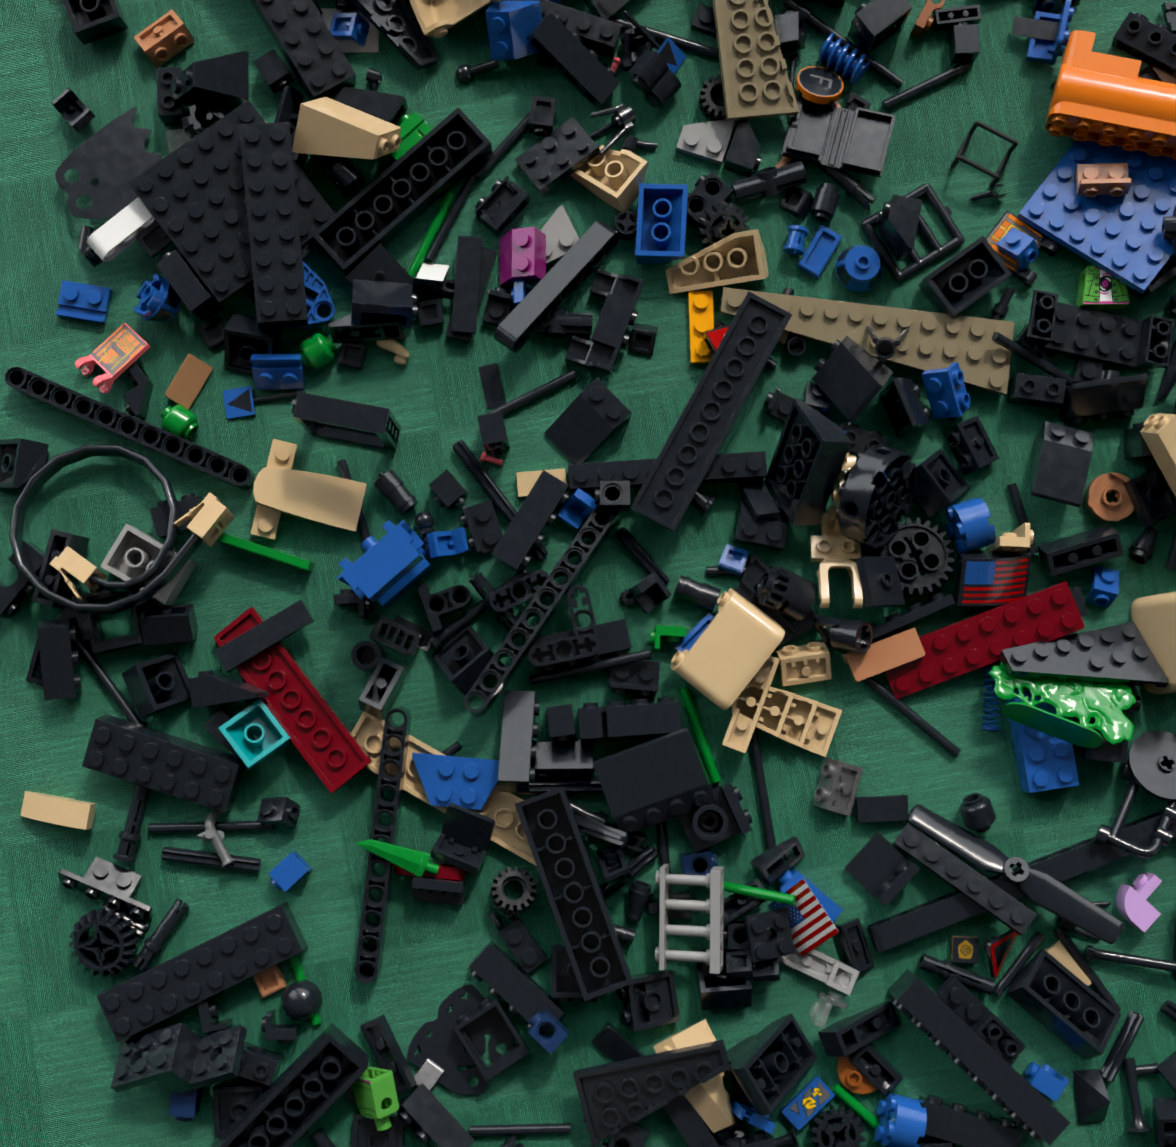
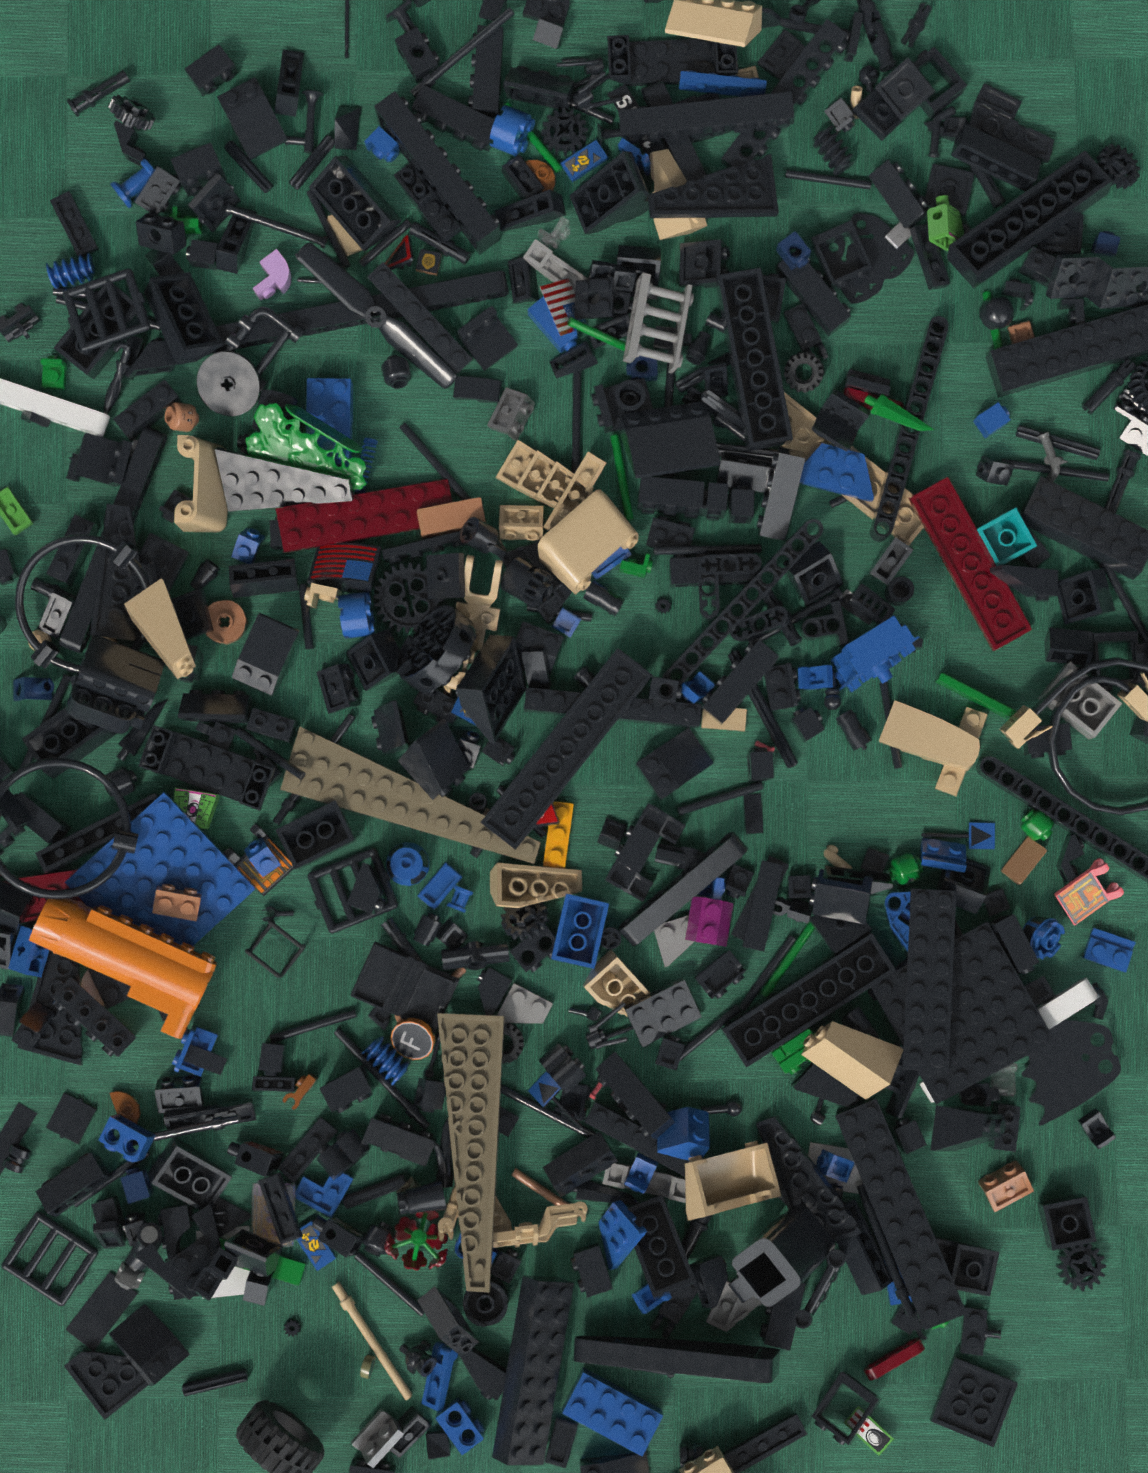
camera: 170 degrees left, 0 degrees up
black tile [215,599,315,672] -> none
black window [291,392,401,450] -> none
white sticker [416,262,449,281] -> none
black slope [592,1022,646,1062] -> none
black axle [615,527,670,586] -> none
black panel [628,571,671,613] -> none
black plant [866,325,909,364] -> none
blue bracket [921,362,970,419] -> none

